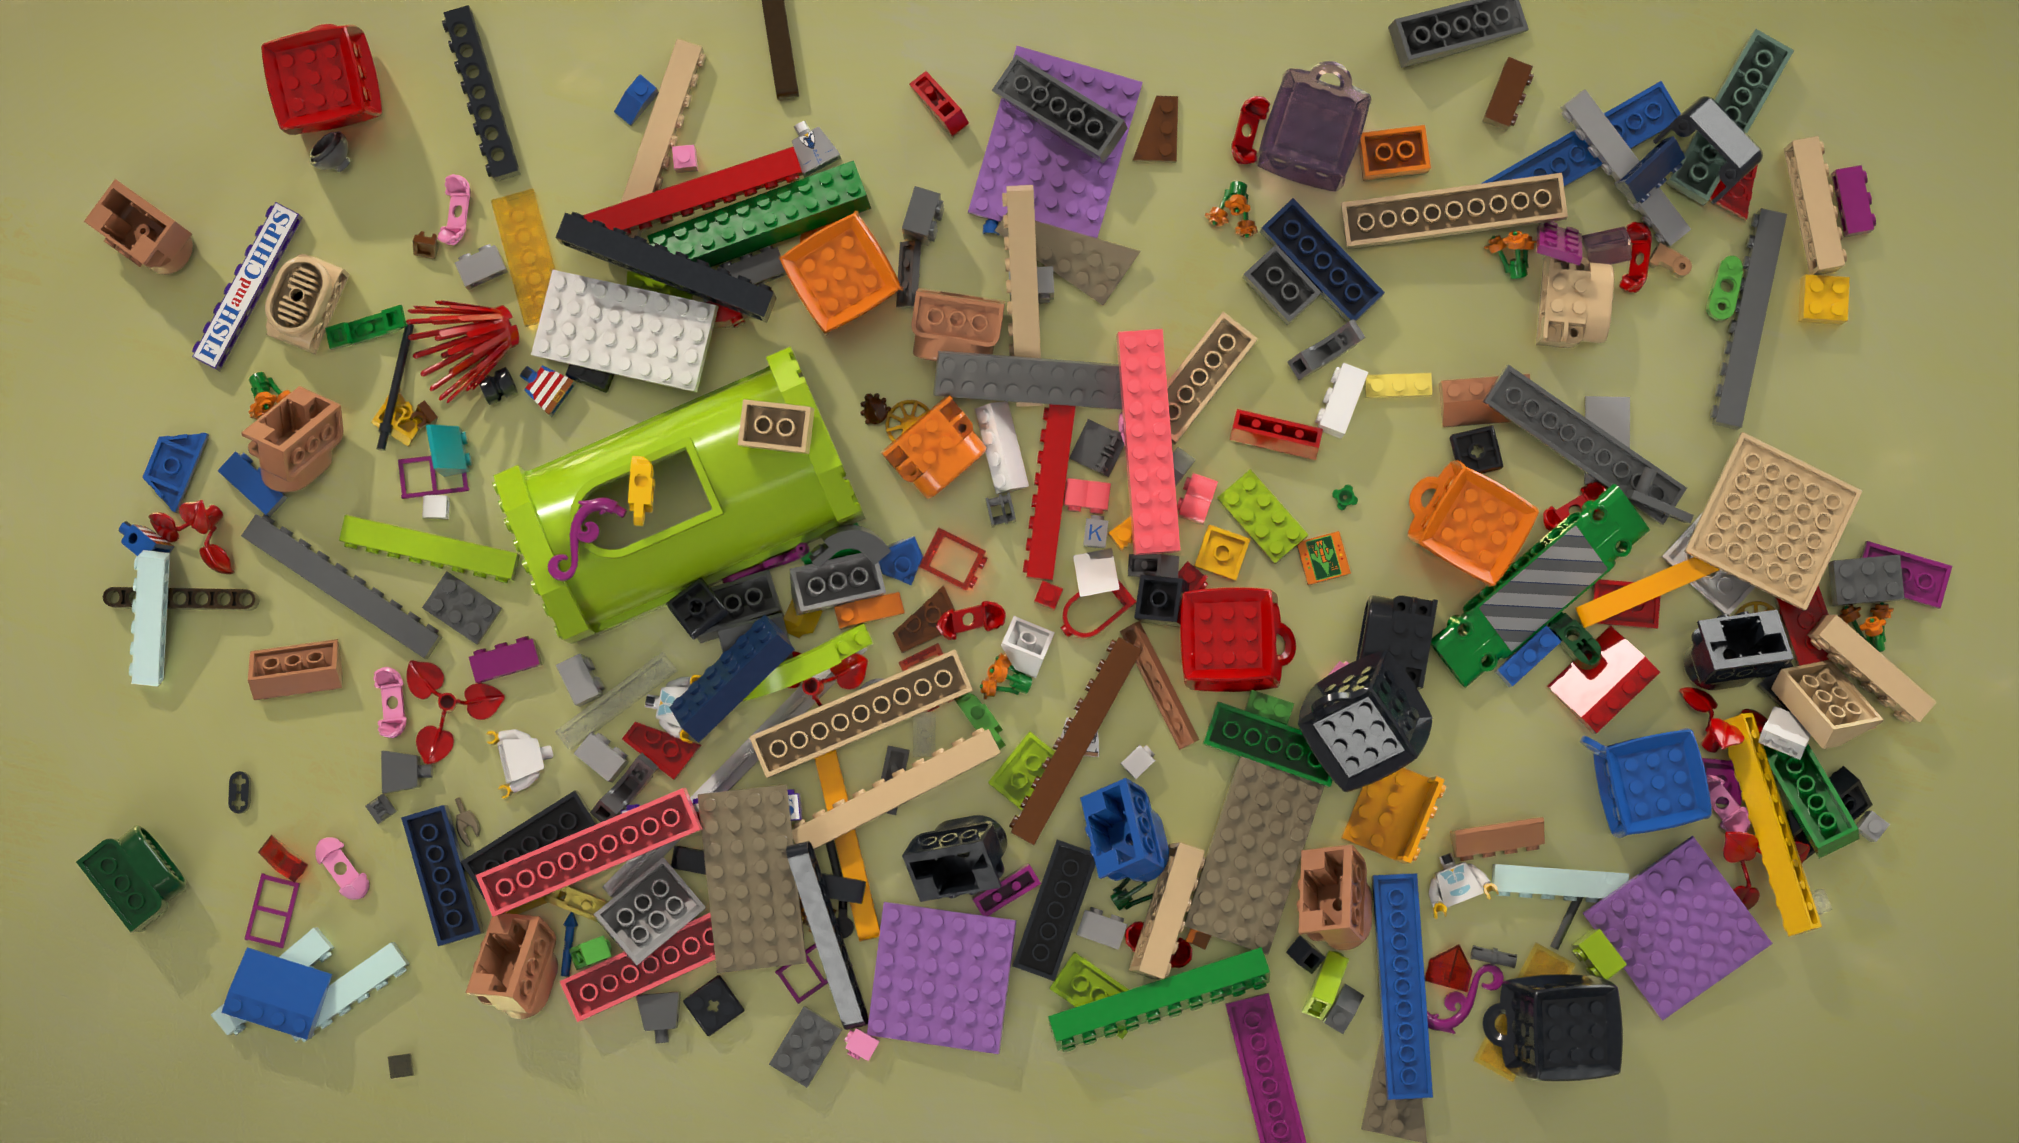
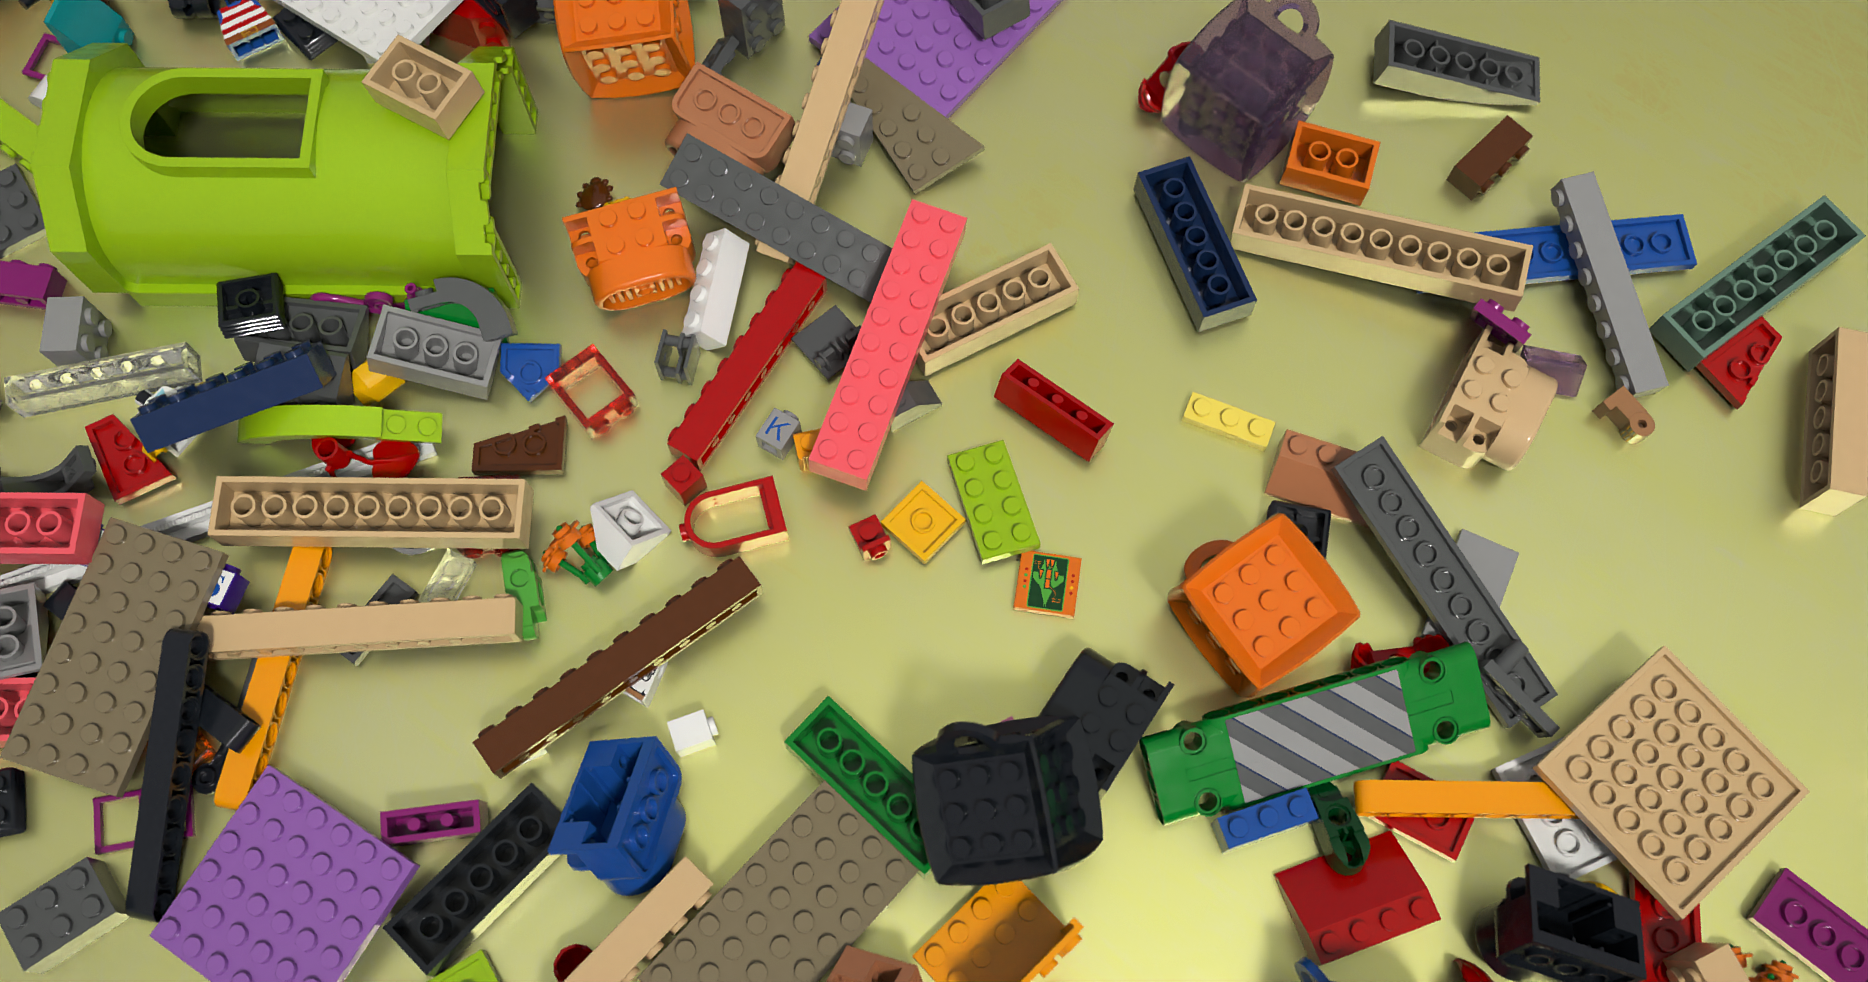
camera: 20 degrees right, 15 degrees down
magenta plant [548,497,627,581] -> none
light grey brick [574,733,629,783] -> none
yellow piece [628,456,655,526] -> none
orange slope [834,592,905,630] -> none
bright pink brick [844,1028,880,1061] -> none
black brick [902,815,1007,902] -> none
red piece [936,601,1006,640] -> none
lime plate [988,731,1055,811] -> none
coral brick [1064,478,1111,515] -> none
white sticker [1073,548,1119,597] -> none
light grey brick [1076,907,1127,950] -> none
dark green plant [1110,877,1153,911] -> none
nougat plate [1120,621,1199,750] -> none
dark grey slope [1128,554,1179,578] -> none
reddish brown wing [1133,96,1178,163] -> none
black brick [1134,575,1190,627] -> none
coral brick [1177,473,1218,525] -> none
red piece [1180,588,1296,692] -> none
orange plant [1205,181,1258,238] -> none
dark grey brick [1242,244,1321,326] -> none
bright green brick [1244,690,1294,725] -> none
dark grey arch [1287,319,1366,380] -> none
white brick [1315,363,1368,439] -> none
green plate [1332,485,1358,510] -> none
plant [1484,231,1537,279] -> none
dark blue slope [1615,136,1686,204] -> none
red piece [1619,222,1652,293] -> none
windscreen [1653,96,1763,205] -> none
bright green piece [1706,256,1743,321] -> none
dark grey brick [1710,208,1787,430] -> none
yellow brick [1798,274,1850,325] -> none
dark grey brick [1828,555,1905,606] -> none

